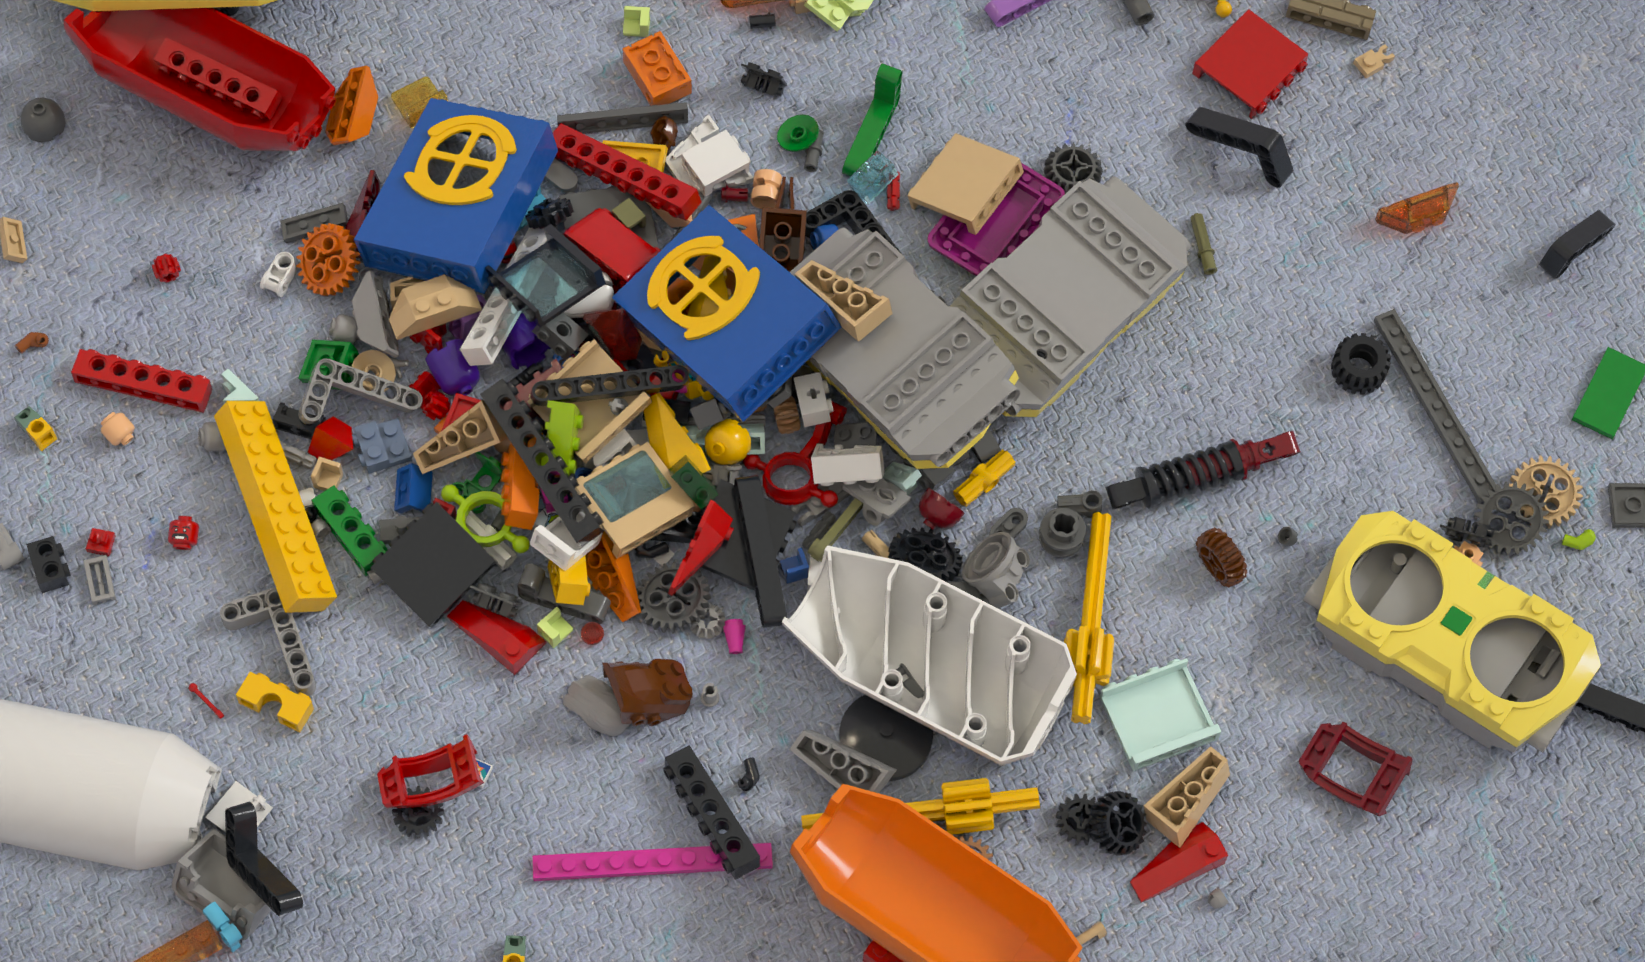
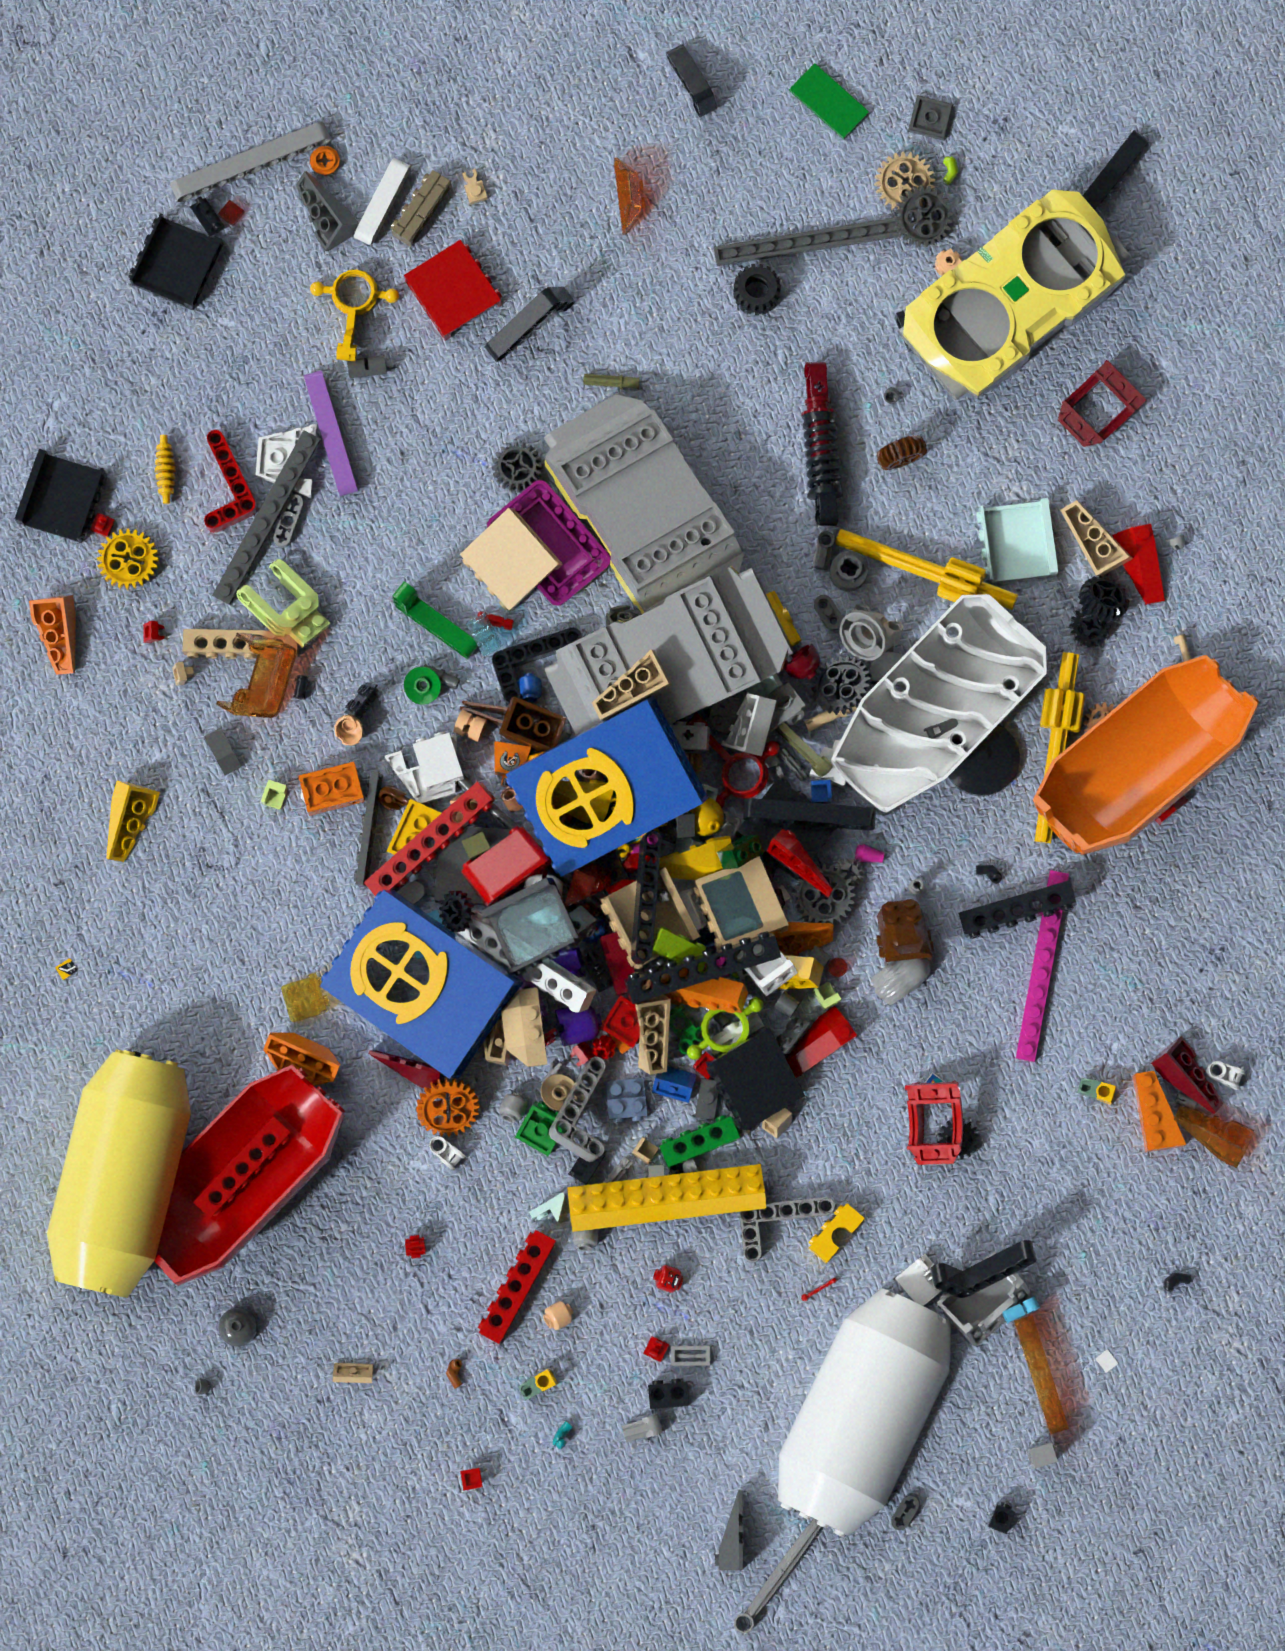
camera: 70 degrees left, 15 degrees up
dark grey hinge [280,203,348,243] -> none
red slope [307,416,353,460] -> none
light grey wedge [352,271,399,358] -> none
dark red pin [721,185,748,203] -> none
light grey wedge [790,730,897,793] -> none
black hinge [1439,517,1494,548] -> none
none -> light nougat hair [334,714,363,746]
none -> tan panel [762,1108,792,1139]

